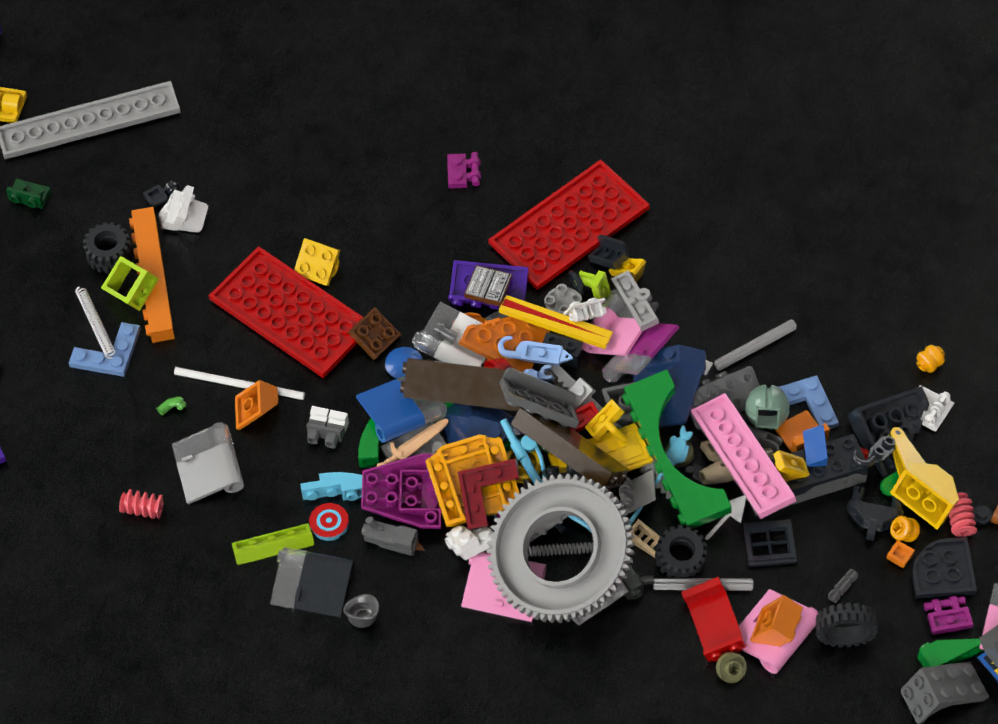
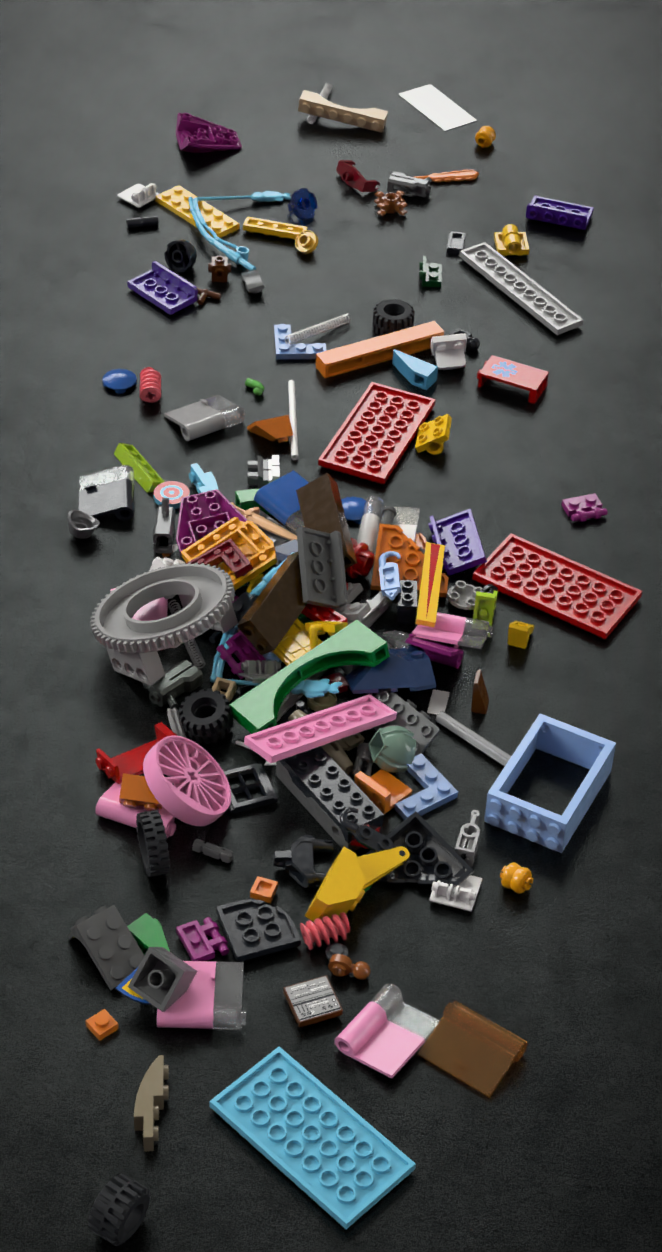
camera: 70 degrees right, 15 degrees down
lime window [101,256,159,311] -> none
reddish brown tile [348,307,401,360] -> none
tile [464,265,512,307] -> none
light blue plate [523,365,554,381] -> none
white hinge [563,298,606,322] -> none
black bracket [588,234,630,270] -> none
light grey hinge [611,270,659,331] -> none
olive plate [716,652,746,683] -> none
yellow slope [773,450,810,482] -> none
slope [803,425,828,467] -> none
light orange piece [890,516,920,542] -> none
none -> blue dish [103,369,137,394]
none -> bright pink piece [143,735,231,826]
none -> dark azure slope [392,349,438,390]
none -> light grey piece [455,810,480,867]
none -> reddish brown slope [471,670,489,714]
none -> panel [477,355,549,404]
none -> light blue door [484,714,616,853]

